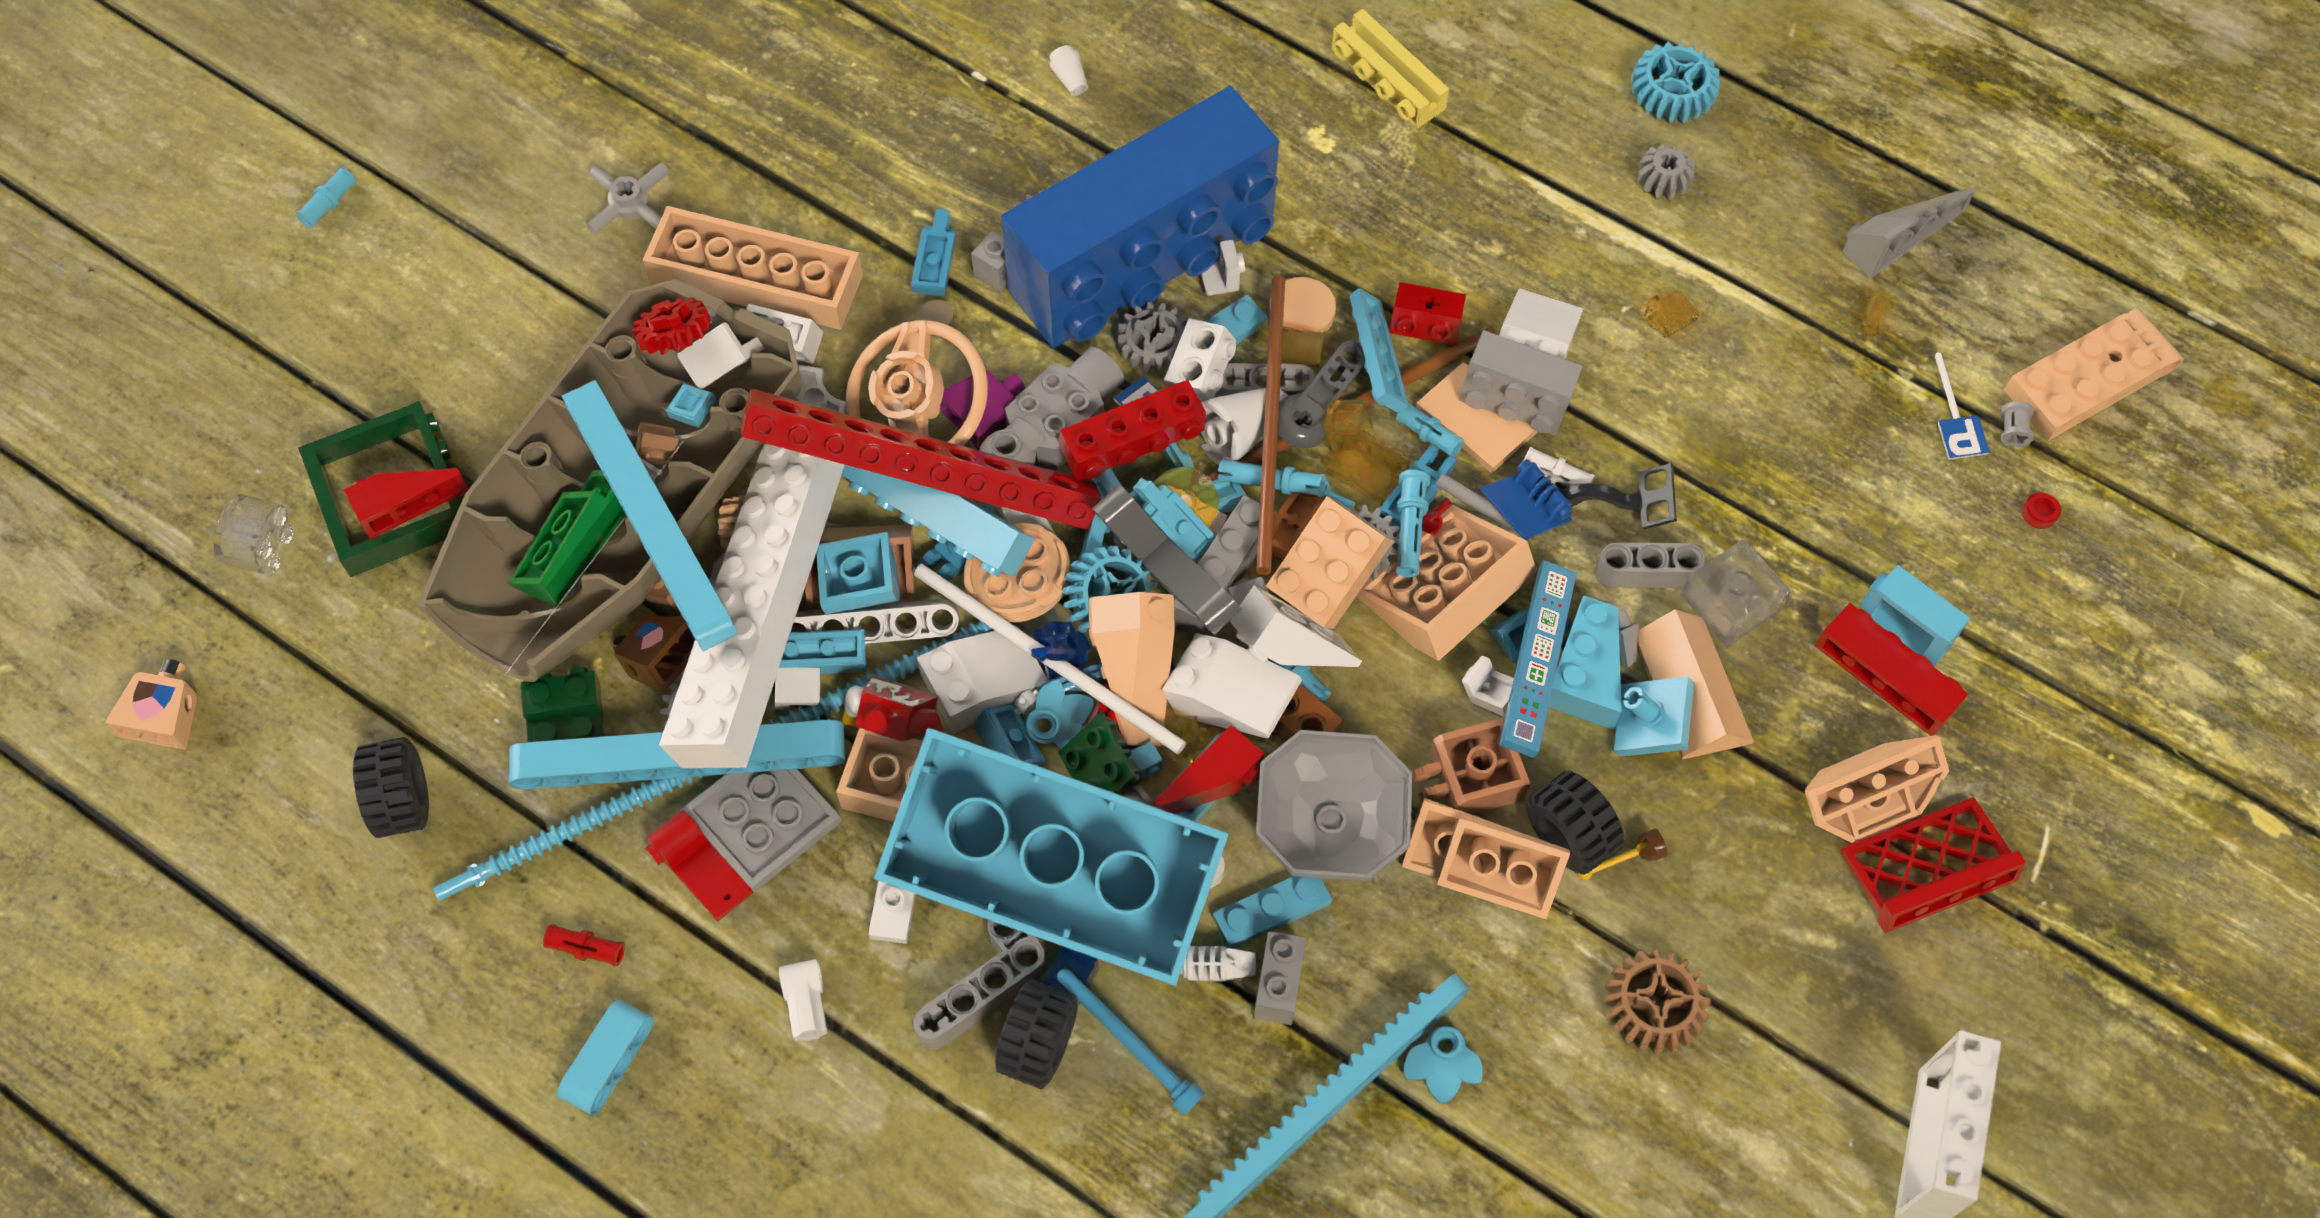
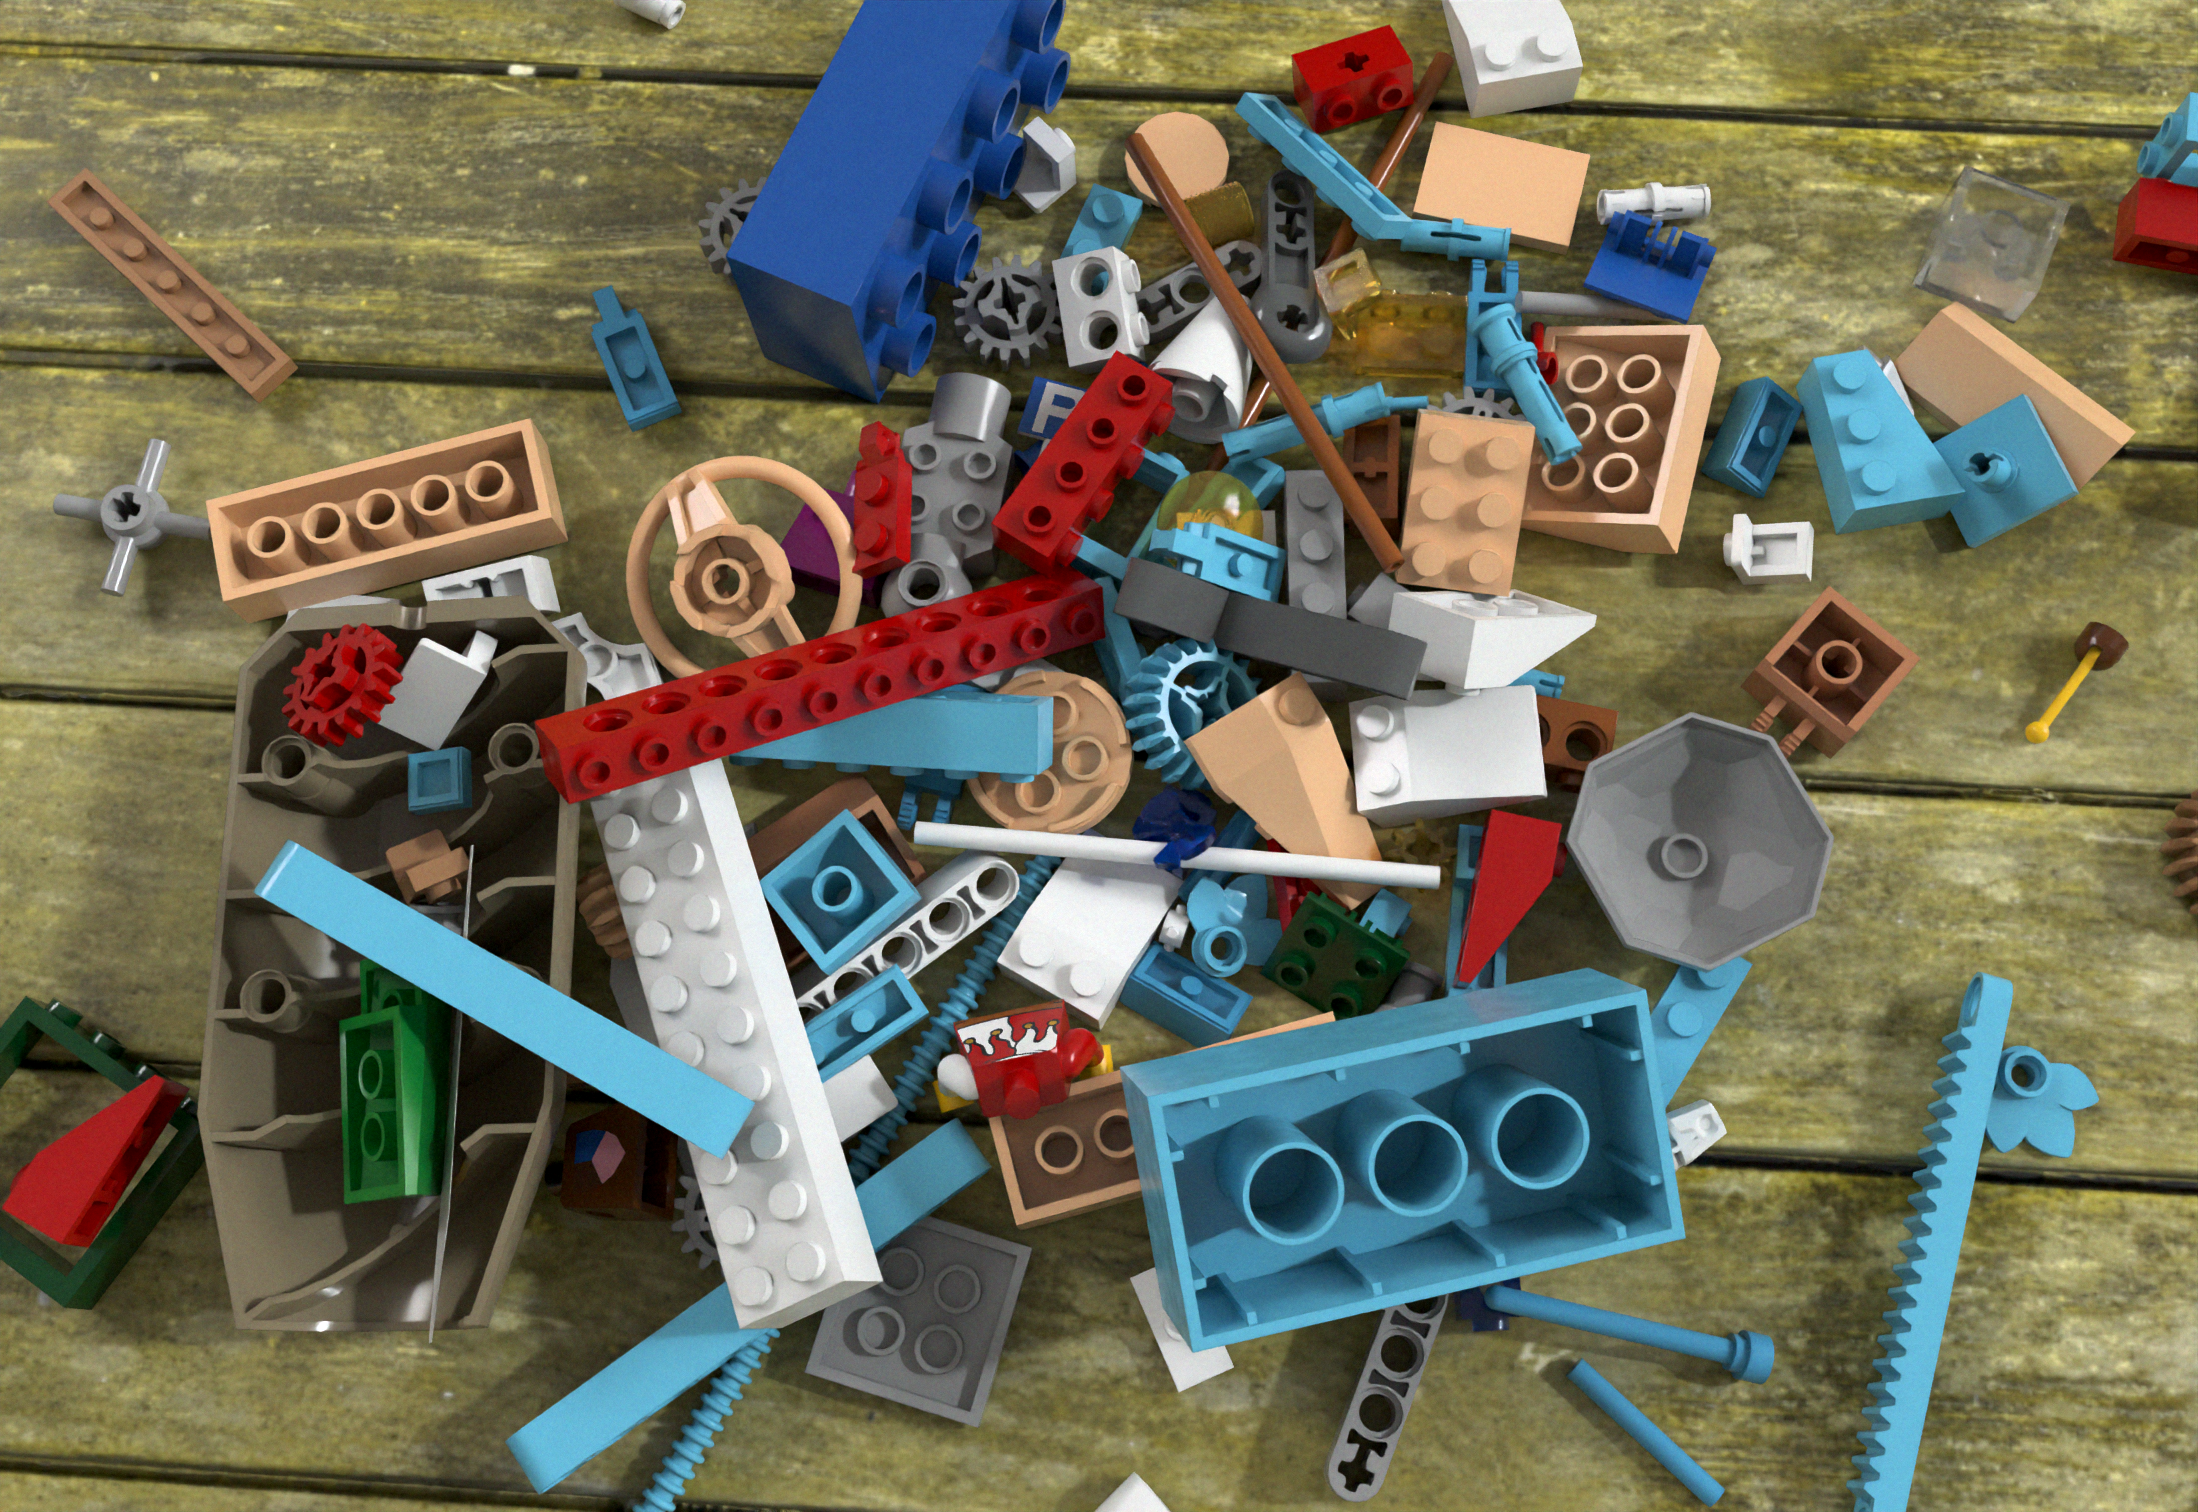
camera: 25 degrees left, 10 degrees up
dark green plate [520,666,605,742] -> none
red door [644,809,753,922] -> none
dark tan tile [919,300,954,327] -> none
light grey brick [971,231,1008,292] -> none
black tyre [995,979,1078,1089] -> none
light grey brick [1254,931,1306,1025] -> none
light nougat slope [1402,798,1570,919] -> none
light grey brick [1458,330,1583,436] -> none
dark azure tile [1499,560,1577,758] -> none
black tyre [1526,770,1625,875] -> none
black piece [1561,463,1677,530] -> none
light grey beam [1595,543,1705,588] -> none
none -> medium nougat plate [46,168,298,403]
none -> red hinge [852,421,912,579]
none -> dark azure bar [1566,1358,1725,1507]

